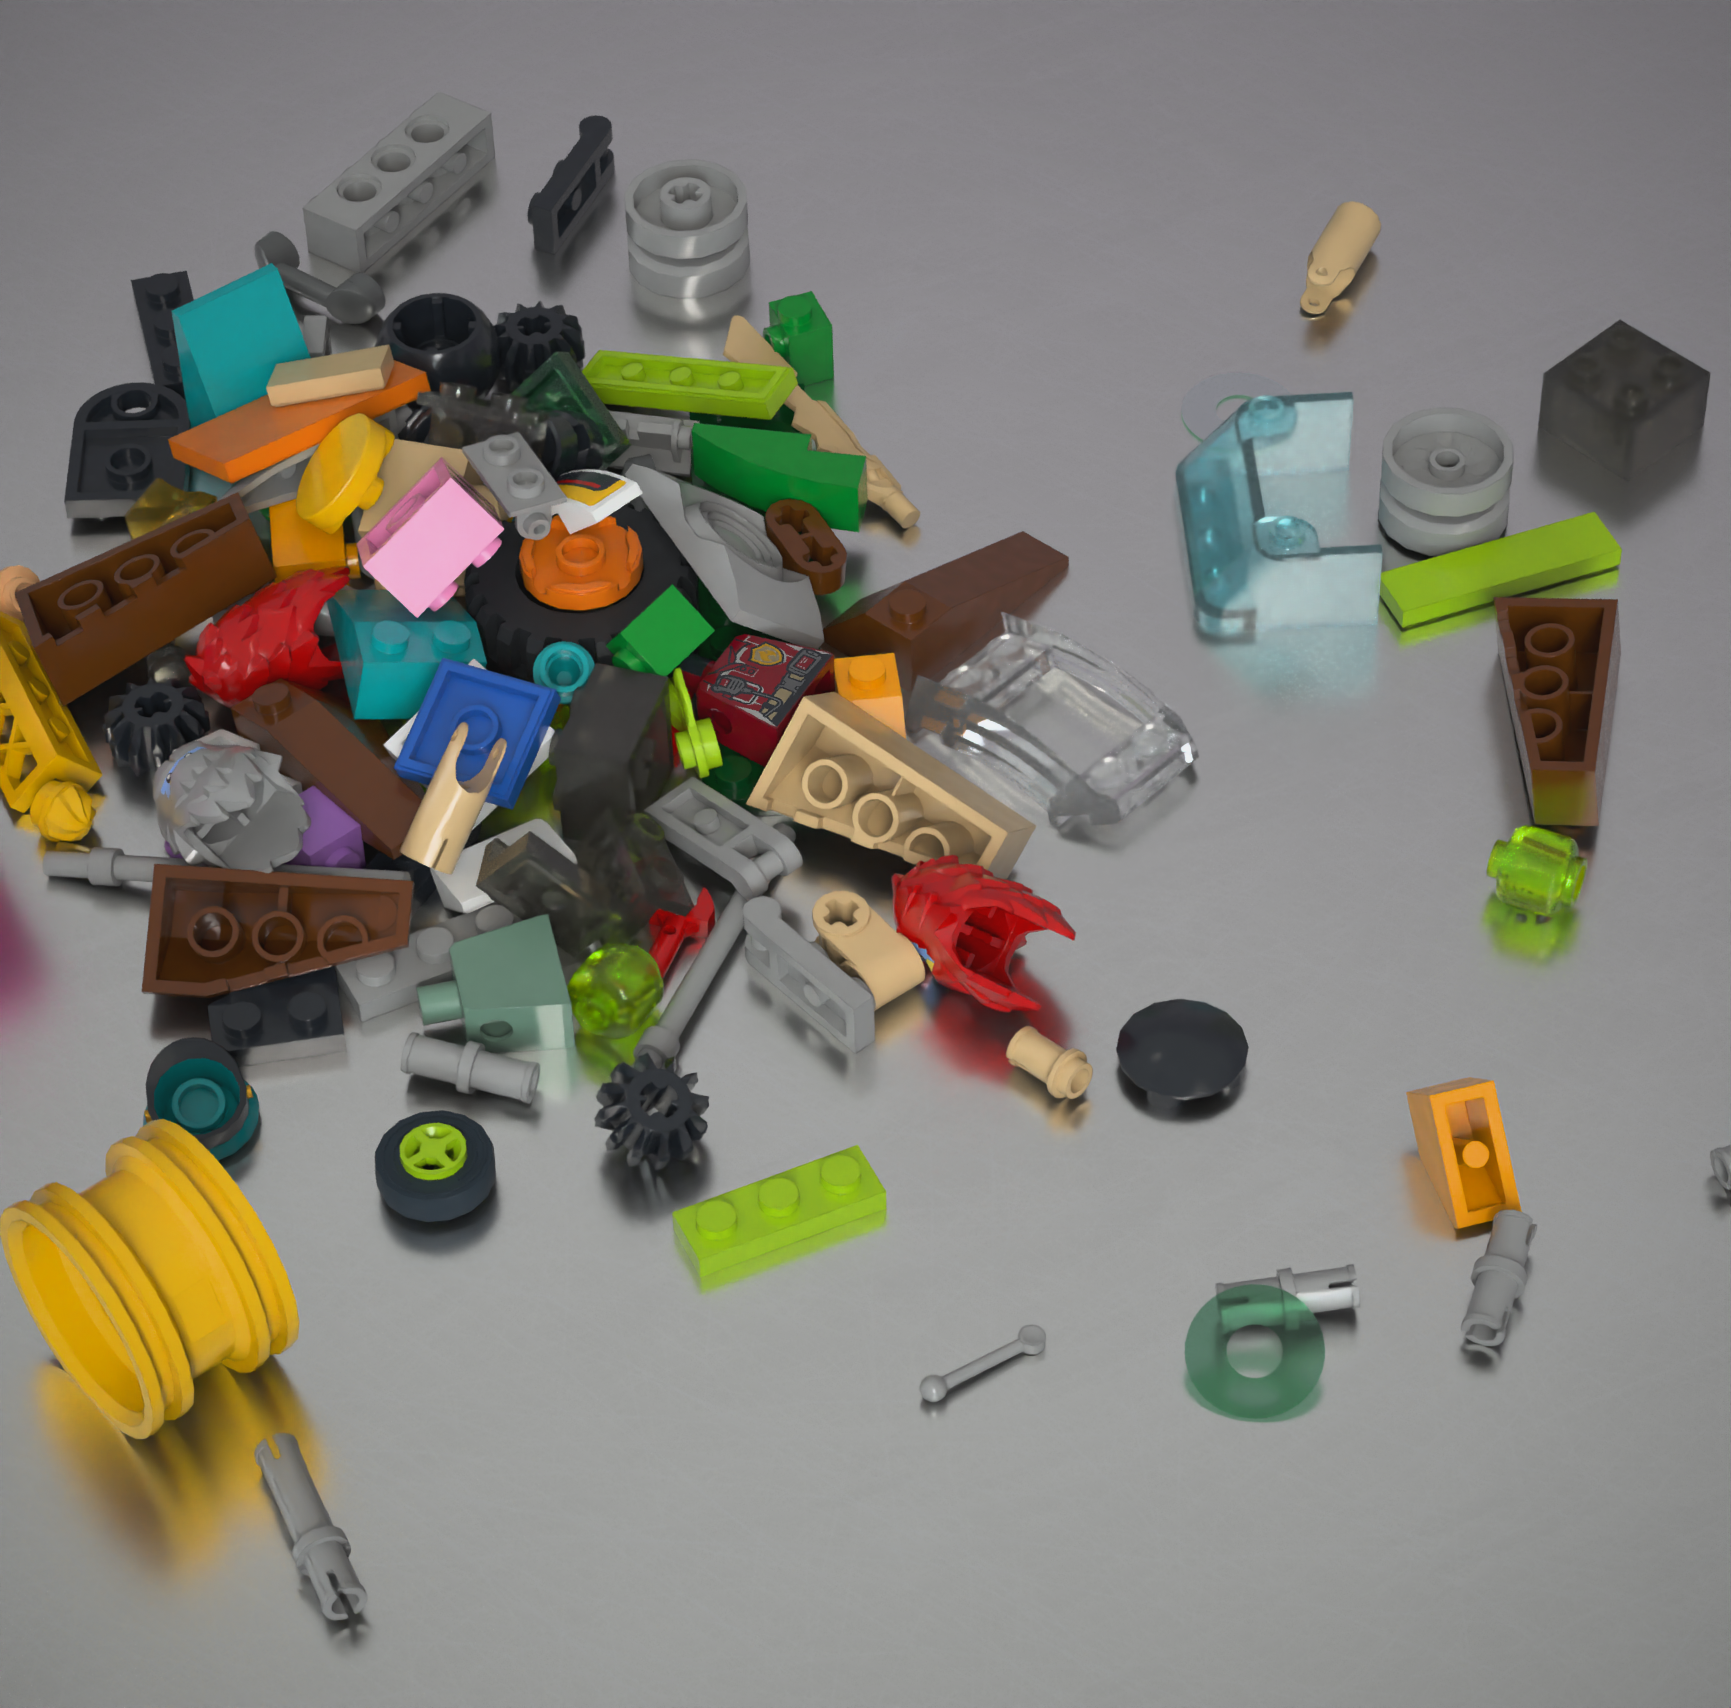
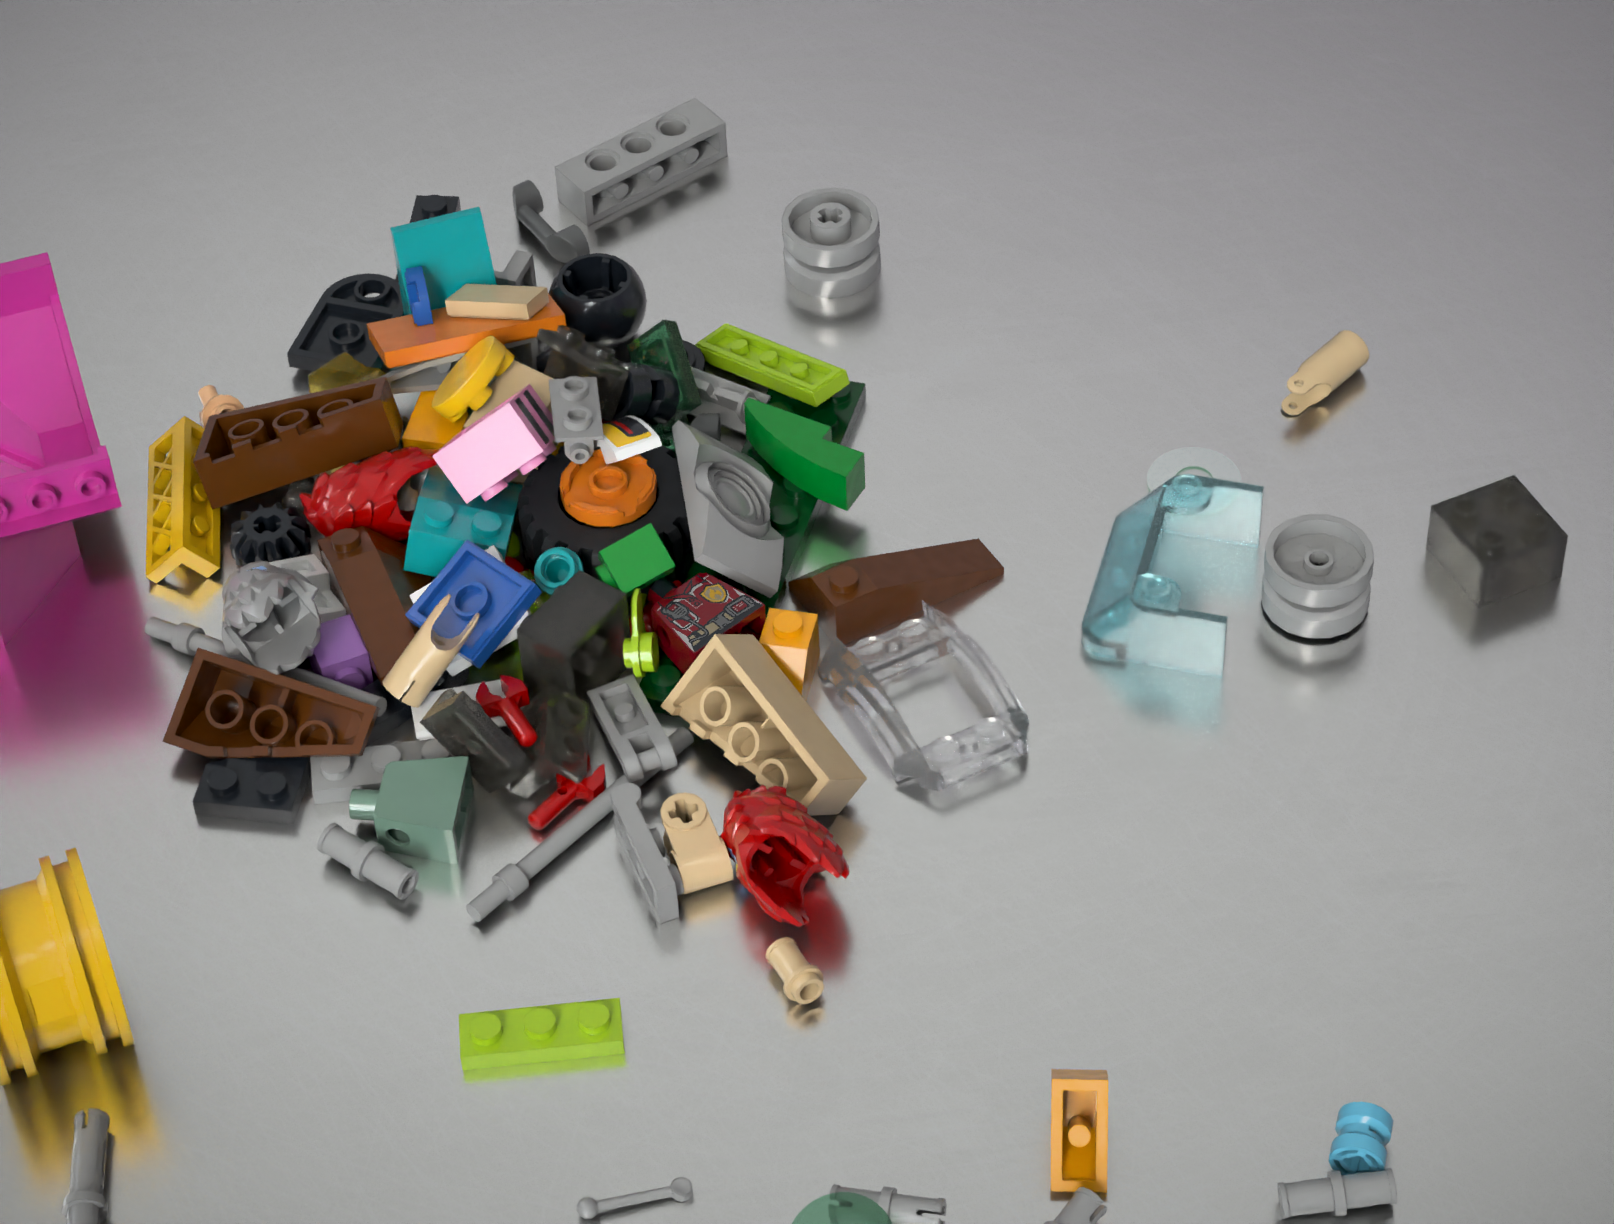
camera: 20 degrees right, 0 degrees up
yellow plate [30,780,97,842] -> none
teal piece [143,1037,259,1160] -> none
black wheel [375,1110,496,1222] -> none
black gear [494,301,585,390] -> none
black plate [527,115,615,254] -> none
clear neon green head [567,943,664,1040] -> none
black gear [594,1052,709,1171] -> none
tan sword [723,315,920,529] -> none
green brick [763,291,834,386] -> none
reddish brown beam [765,499,847,595] -> none
black dish [1116,999,1249,1109] -> none
lime tile [1376,511,1622,627] -> none
clear neon green head [1487,825,1587,917] -> none
reddish brown wedge [1494,597,1621,826] -> none
none -> blue tile [404,266,433,326]
none -> red bar [475,675,538,747]

